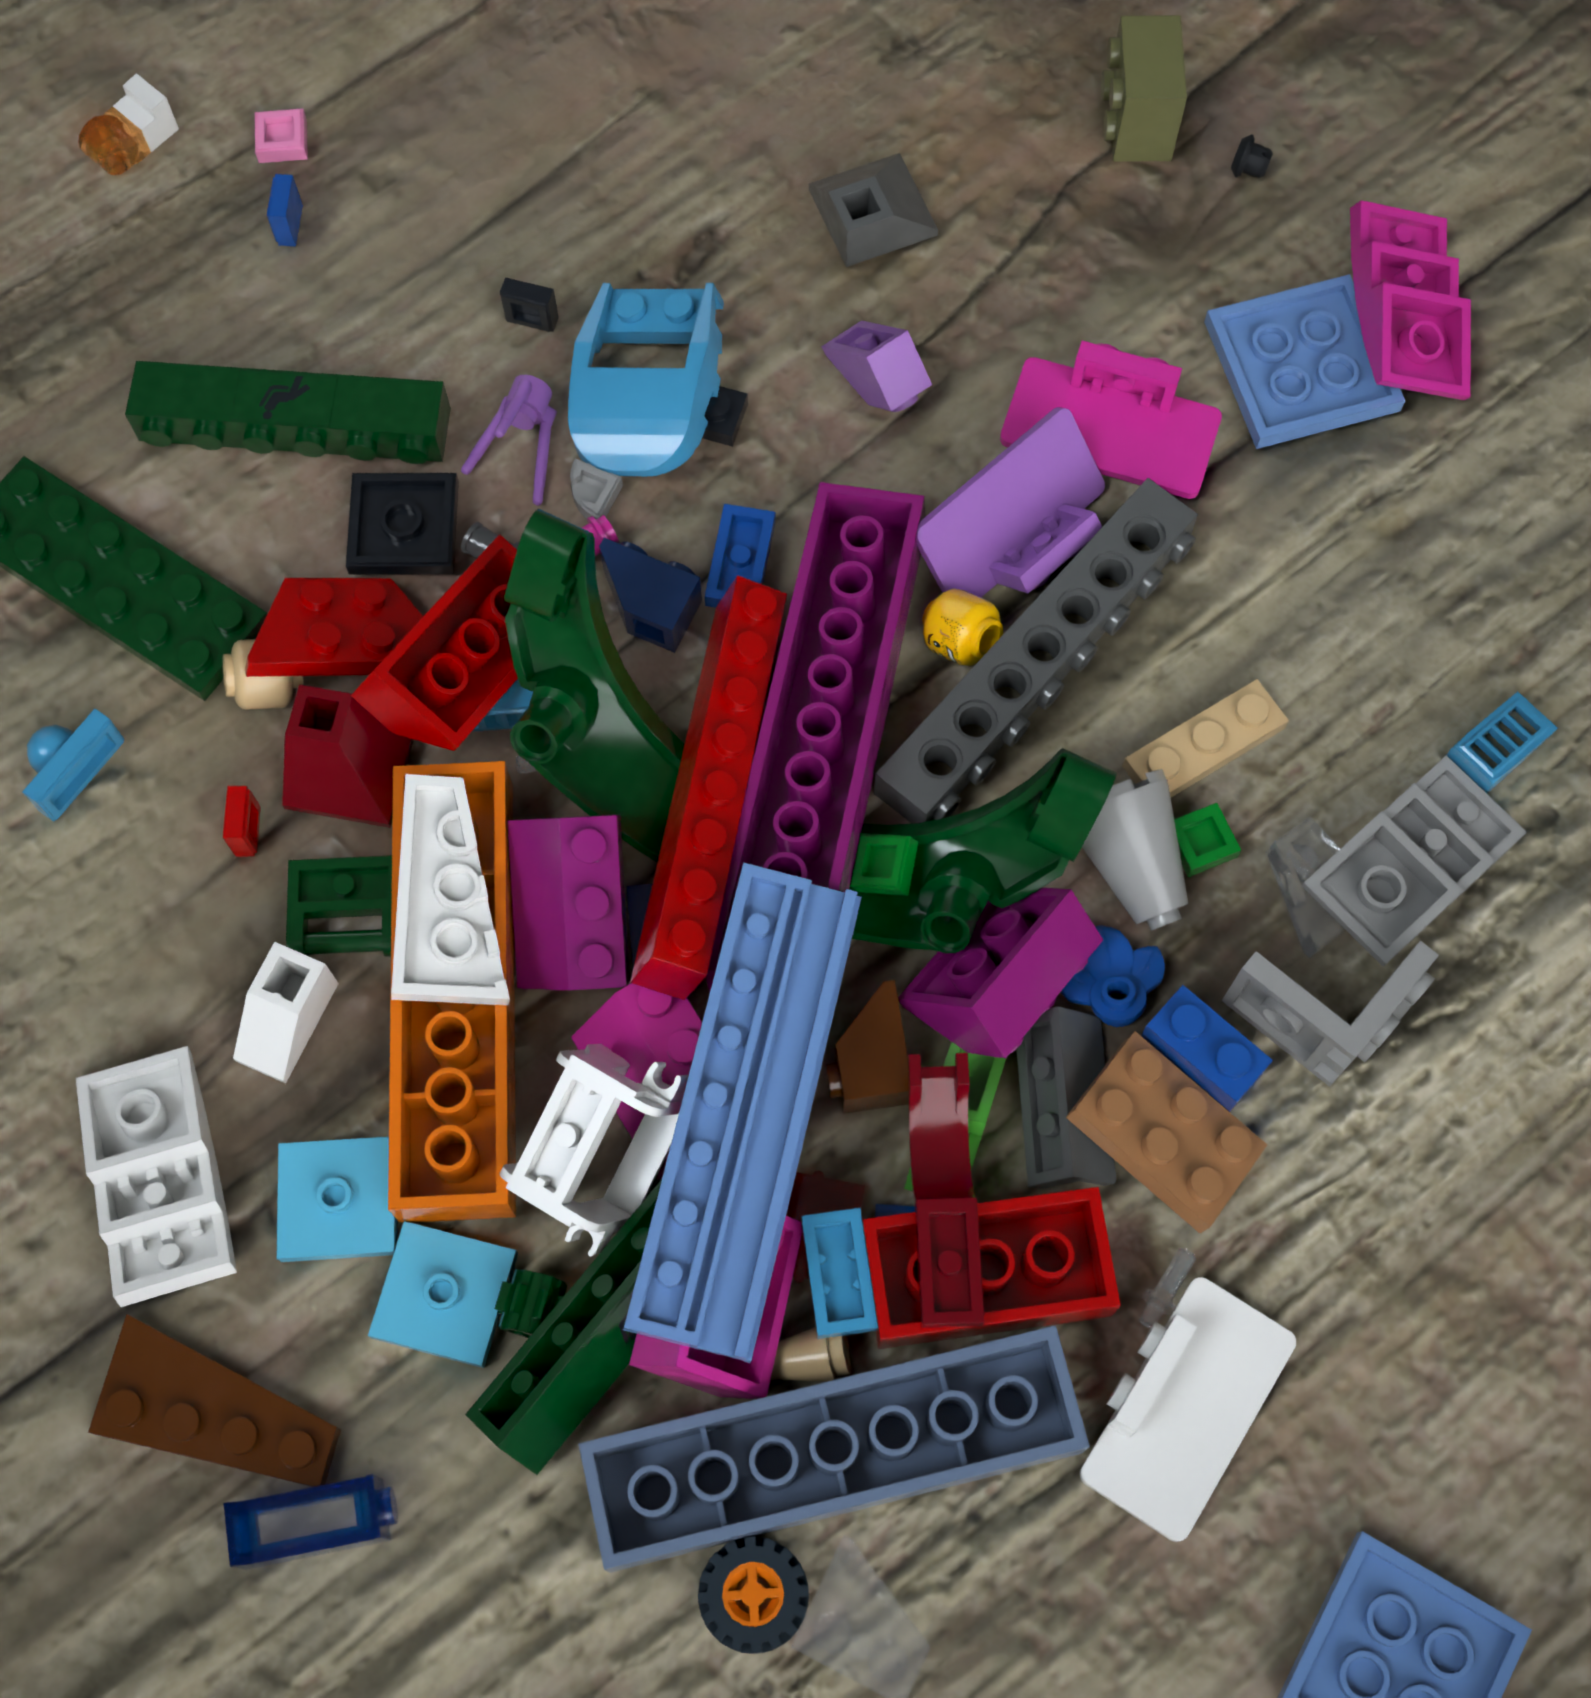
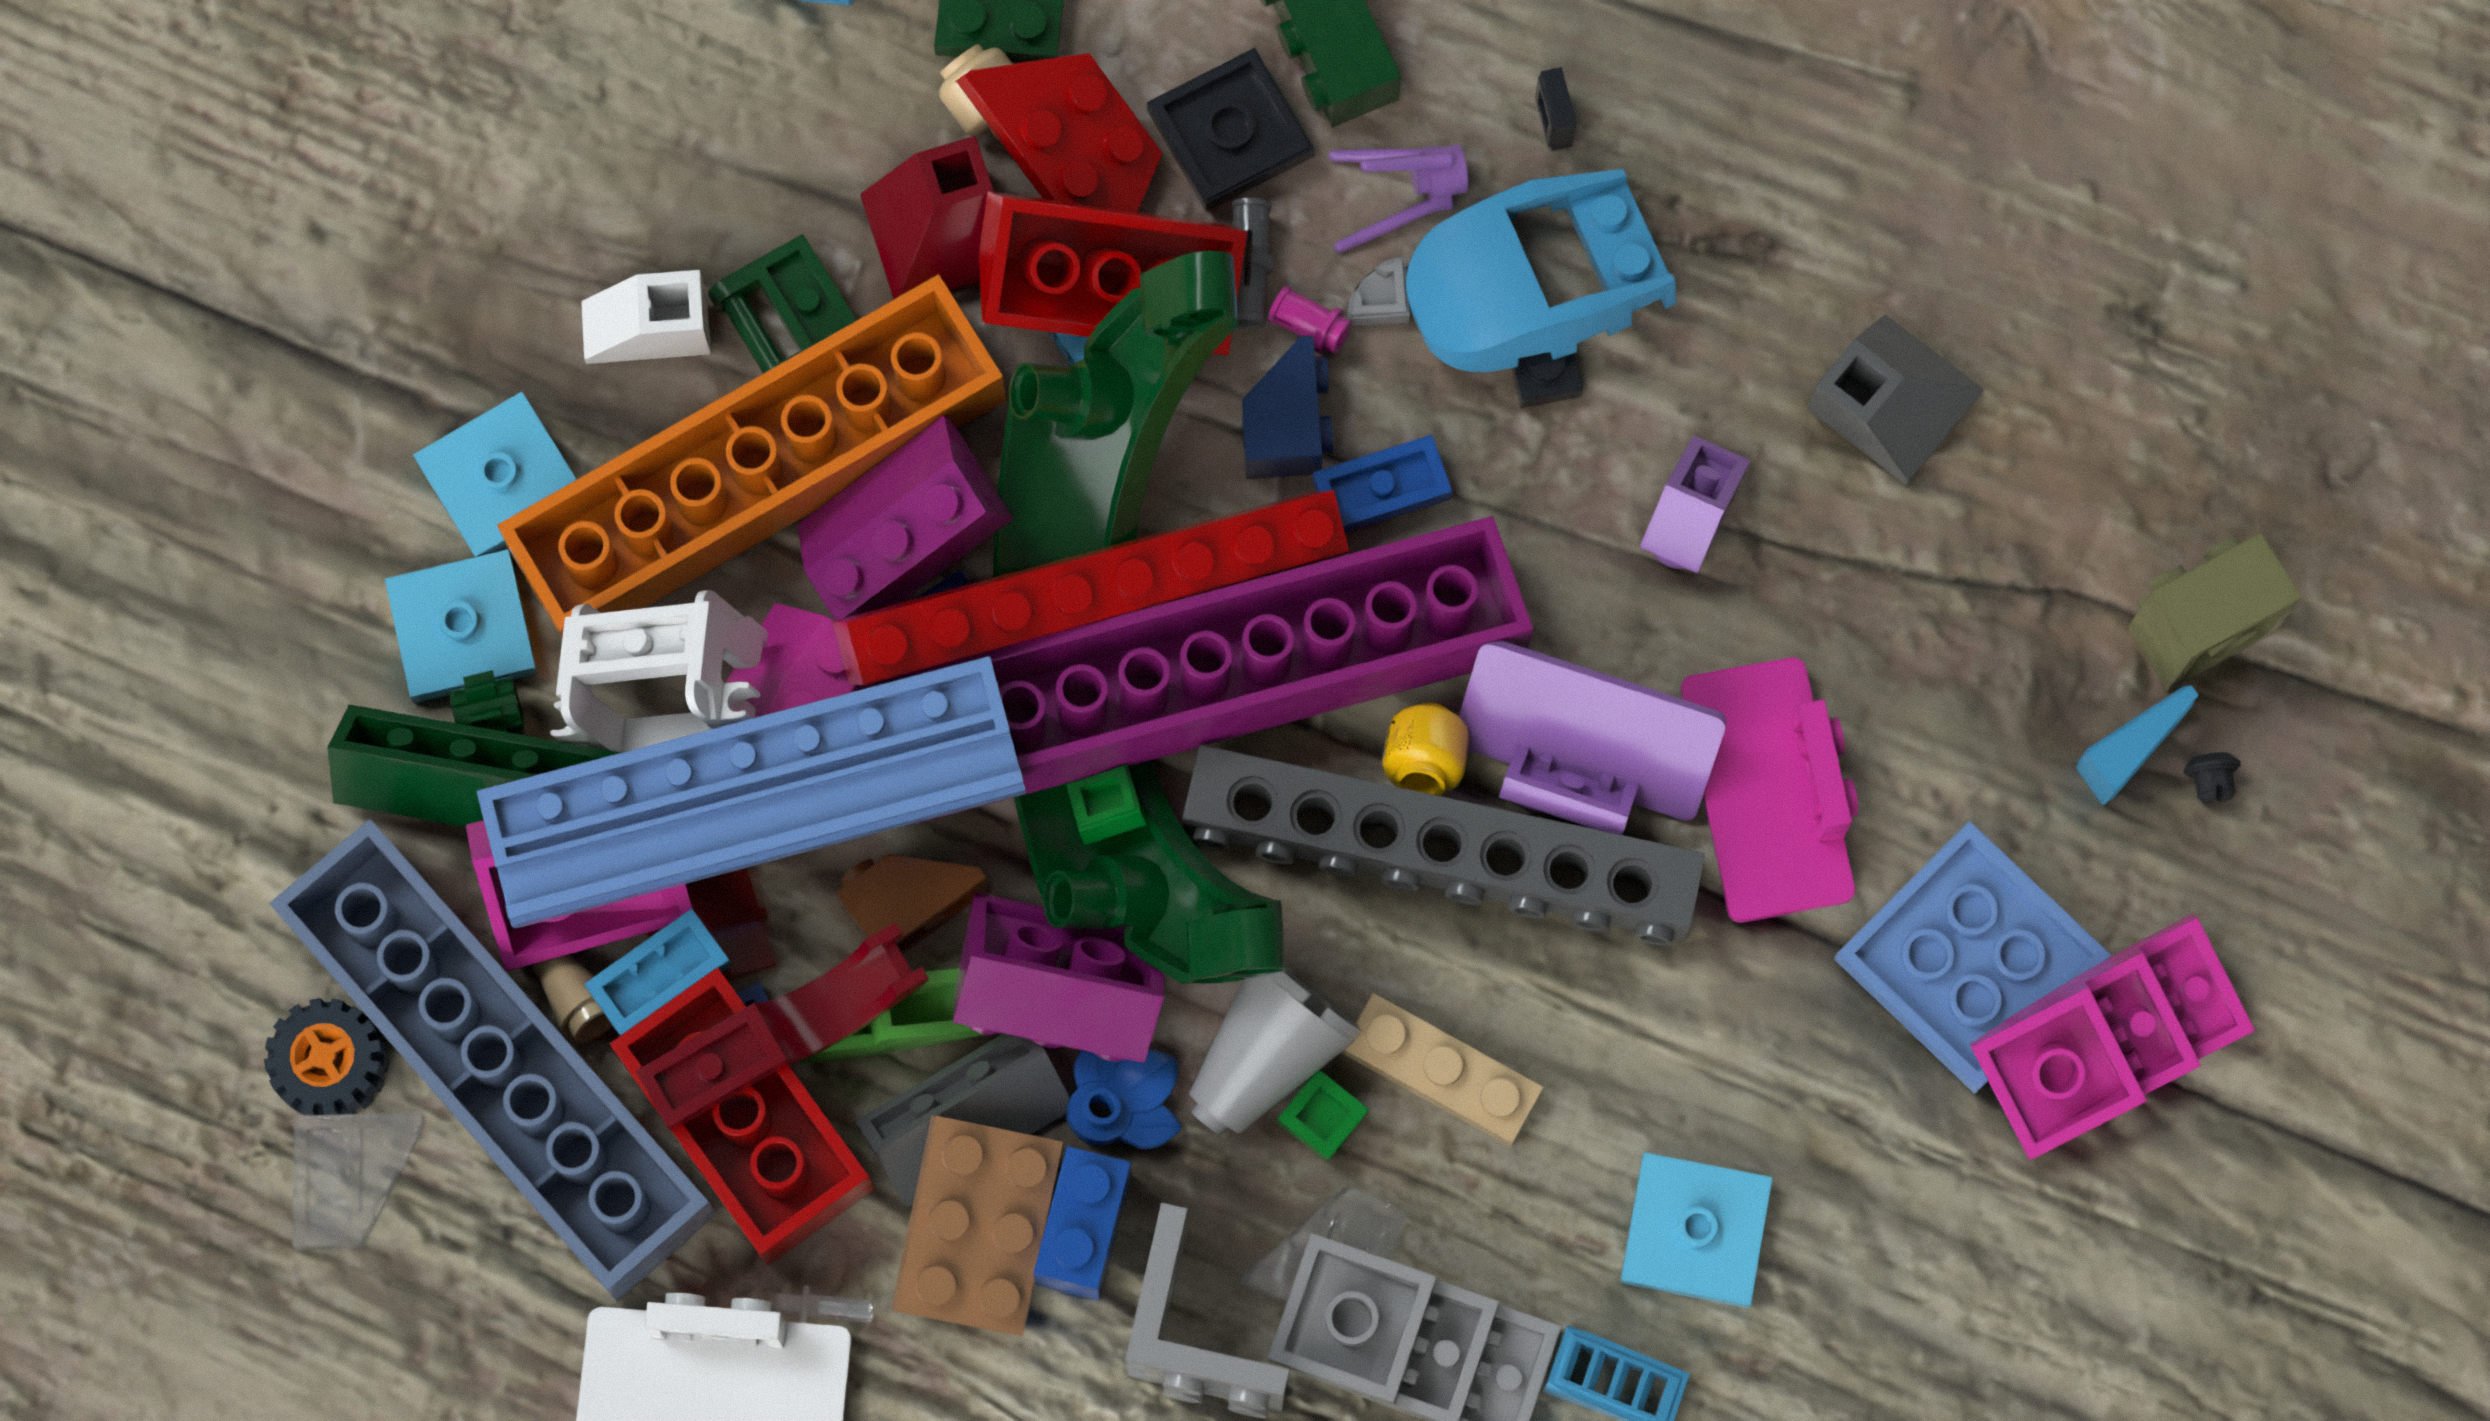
camera: 60 degrees right, 5 degrees up
white slope [76,1046,237,1307] -> none
reddish brown wing [88,1314,341,1490] -> none
red tile [223,786,261,857] -> none
clear blue window [223,1474,398,1570] -> none
white wing [391,774,510,1005] -> none
none -> medium azure plate [1619,1152,1772,1308]
none -> dark azure slope [2075,685,2198,805]

